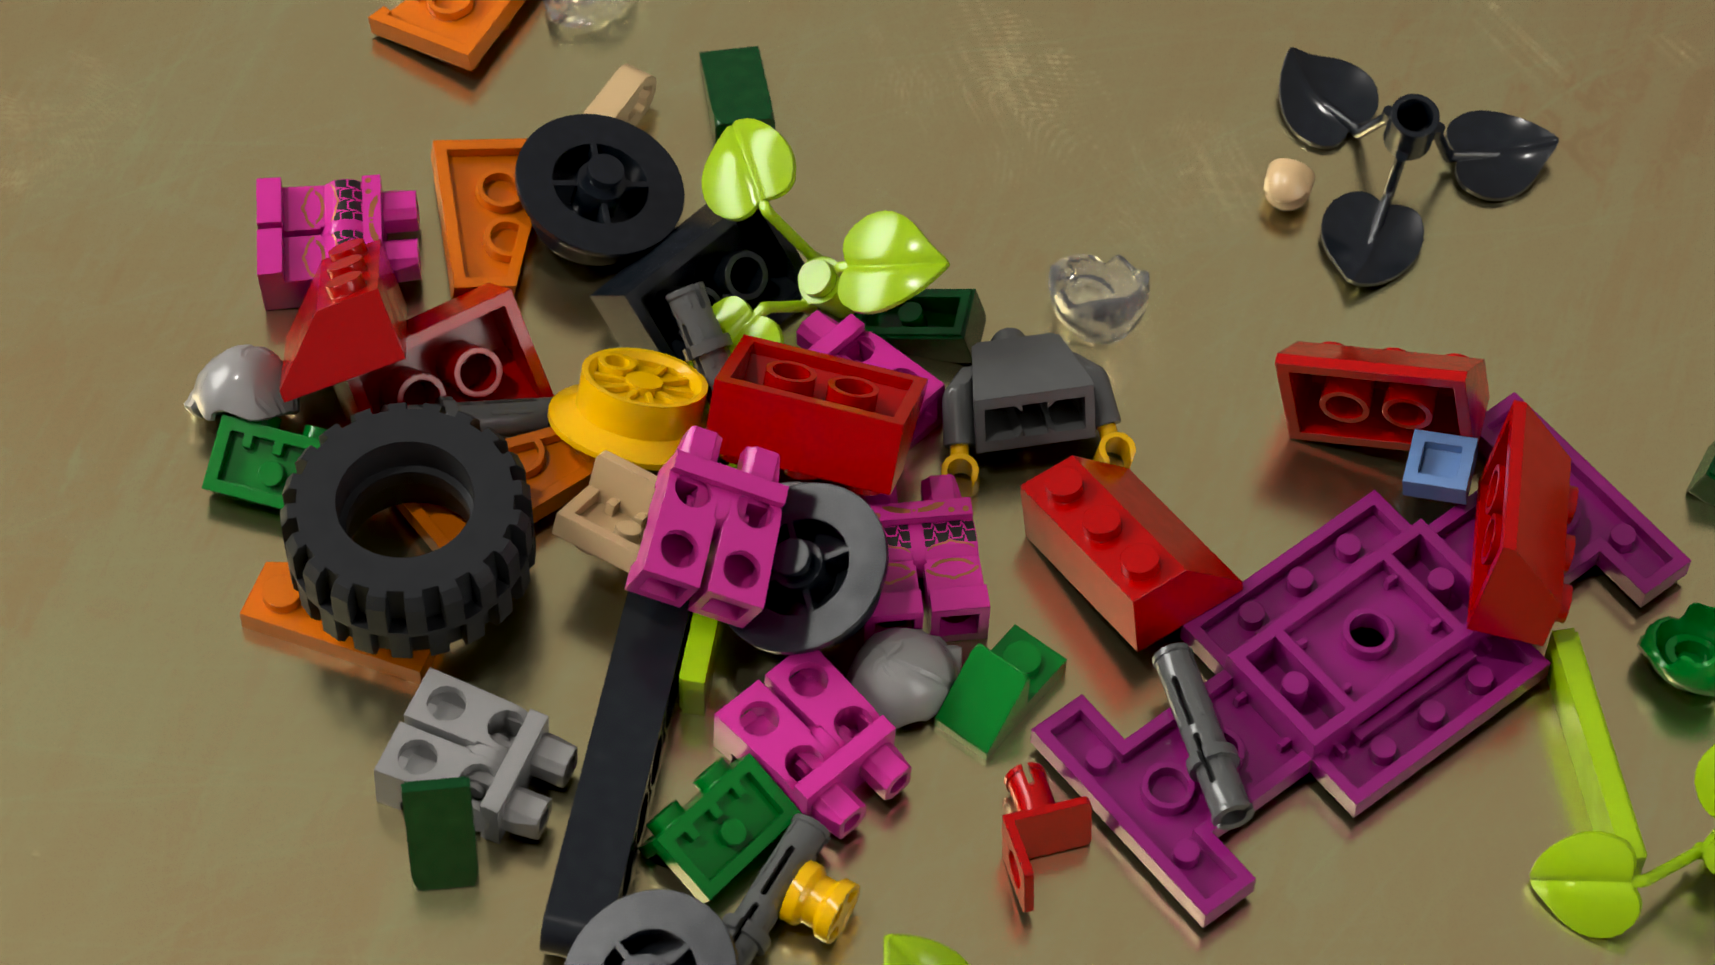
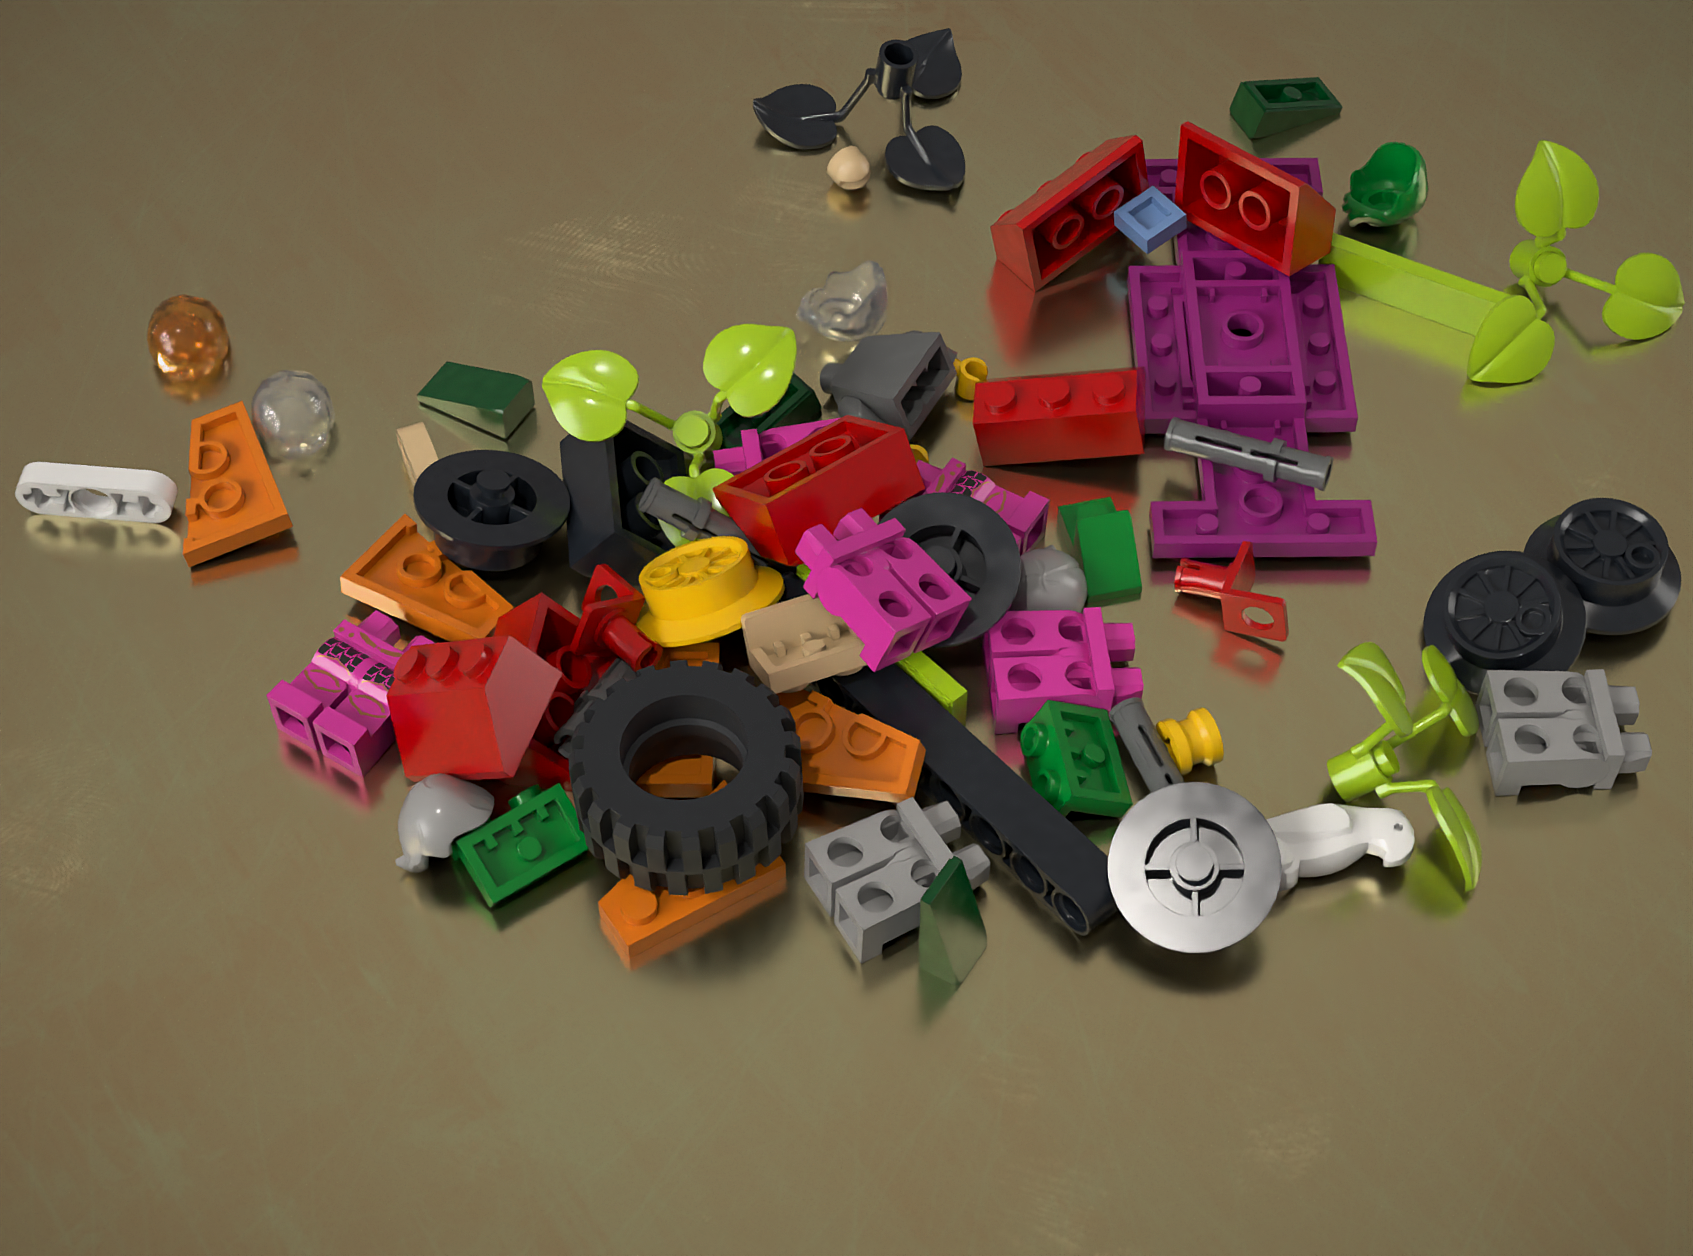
camera: 50 degrees left, 5 degrees down
none -> red bracket [570,564,663,673]
none -> orange wing [777,689,926,803]

